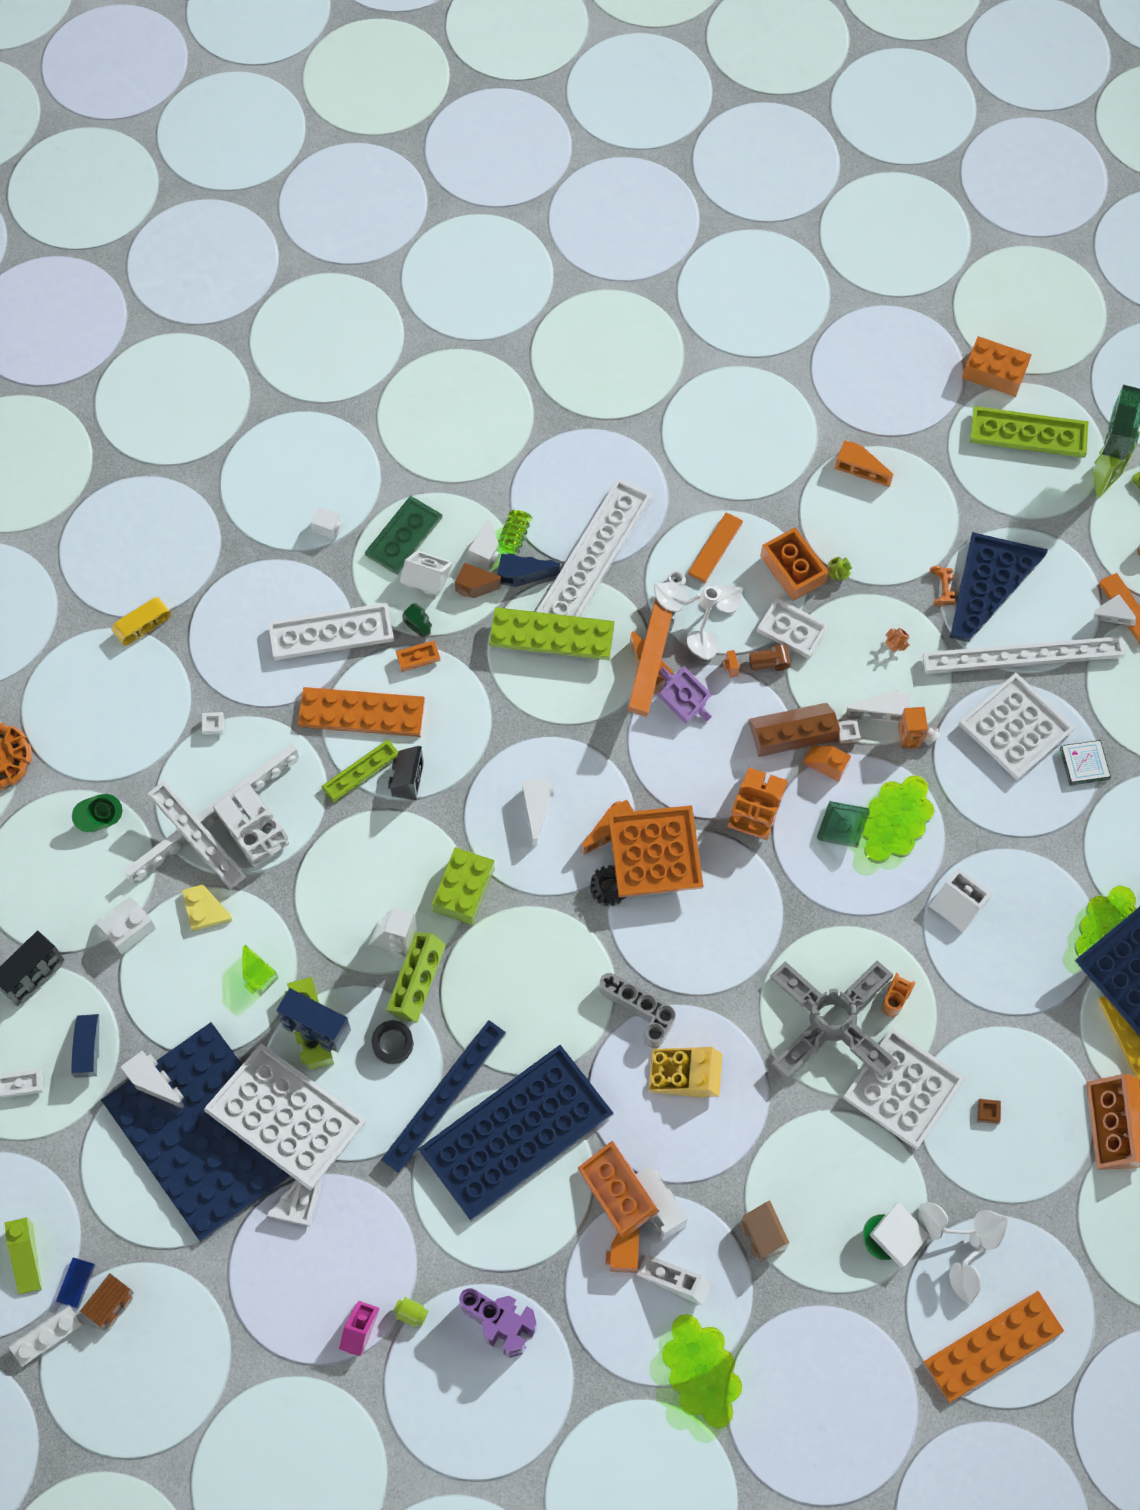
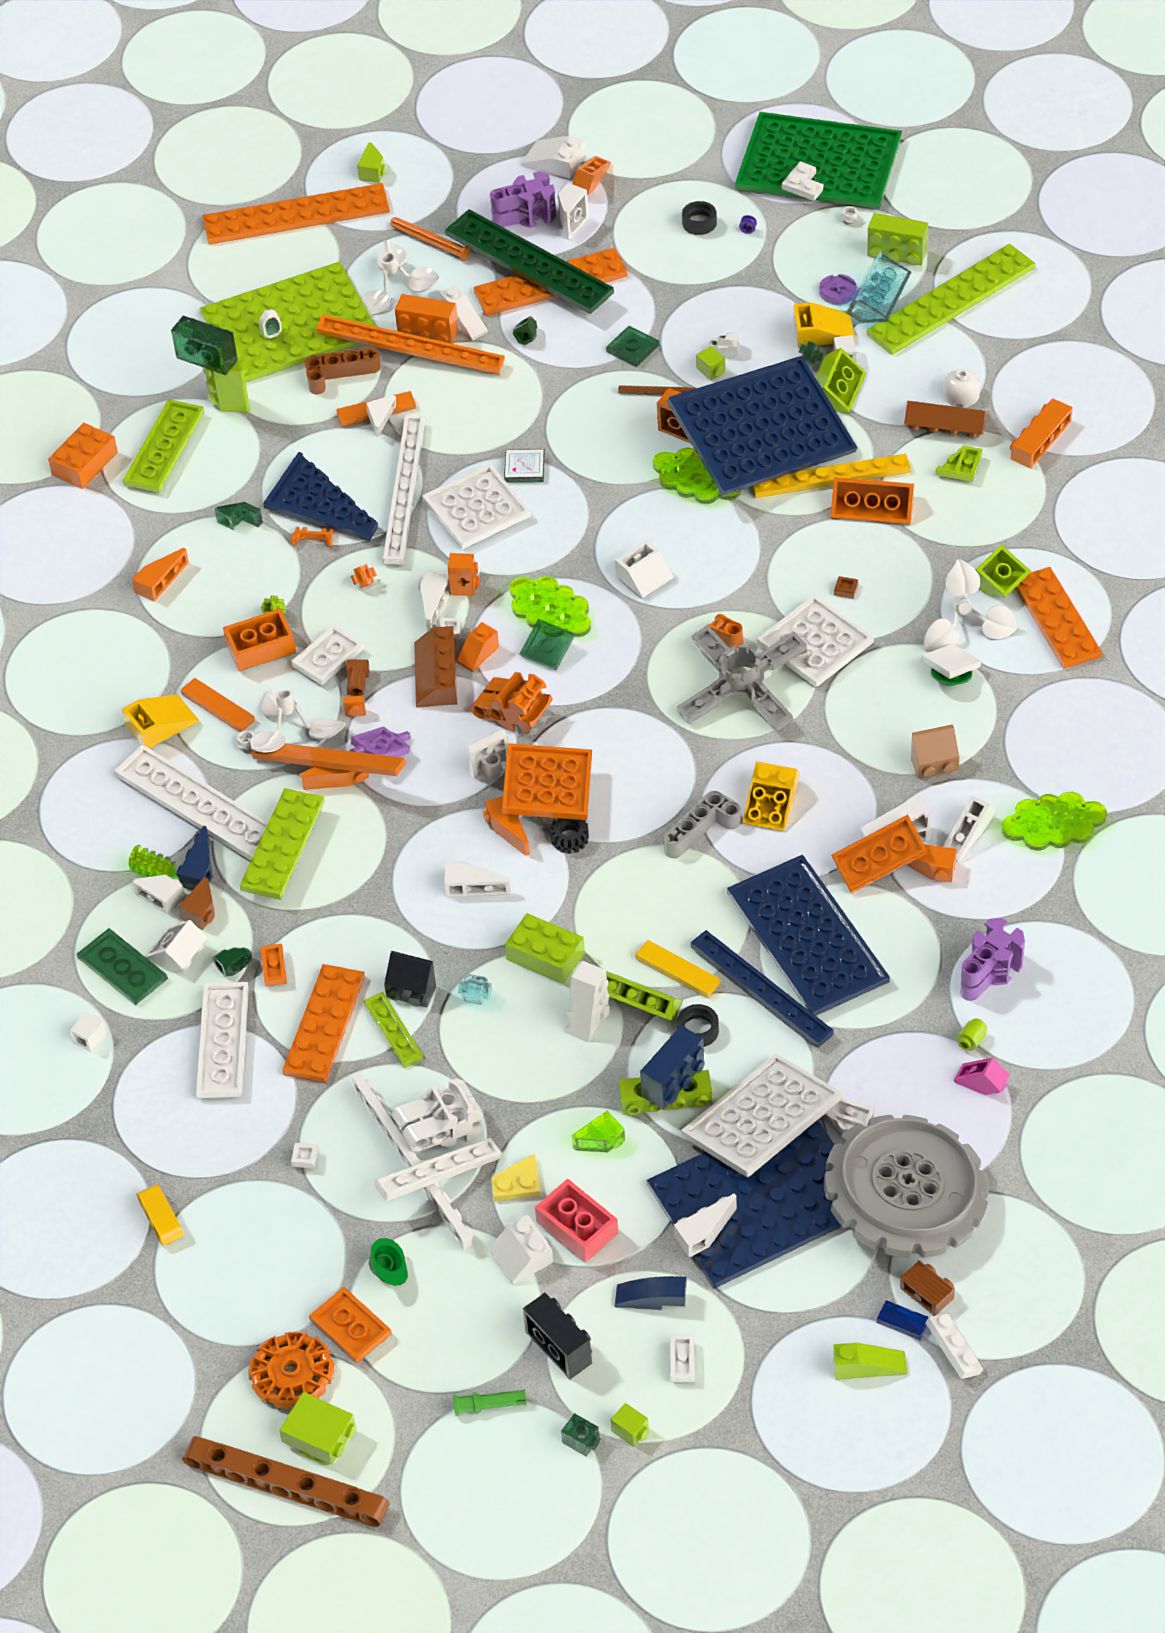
camera: 75 degrees left, 15 degrees down
none -> yellow slope [121,694,199,749]
none -> clear green slope [215,502,263,530]
none -> orange plate [309,1287,392,1364]
none -> clear light blue head [458,974,492,1005]
none -> white plate [467,729,509,779]
none -> coral brick [535,1178,619,1263]
none -> yellow tile [635,940,721,998]
none -> light grey piece [824,1115,989,1258]
none -> lime slope [975,544,1032,598]

